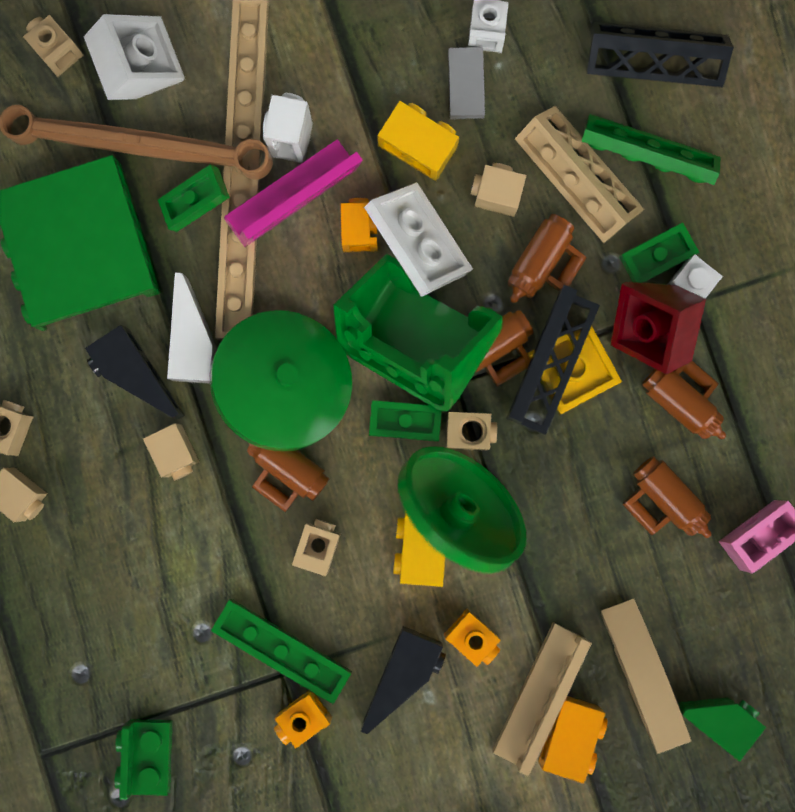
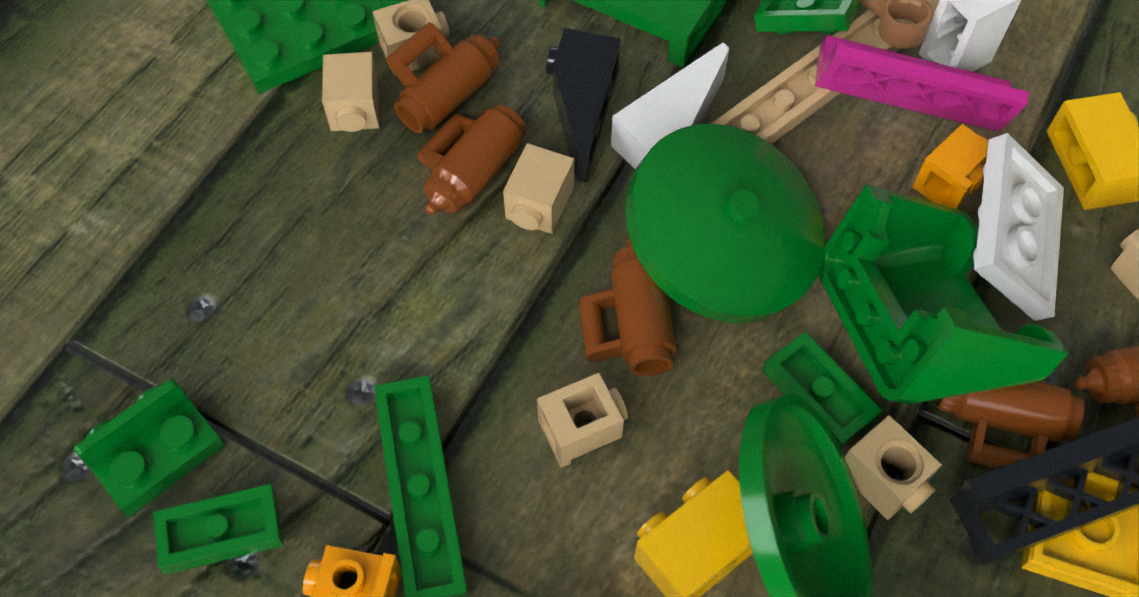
camera: 45 degrees right, 25 degrees down
none -> green plate [153,484,284,575]
none -> dark orange piece [386,22,500,134]
none -> dark orange piece [417,105,526,215]

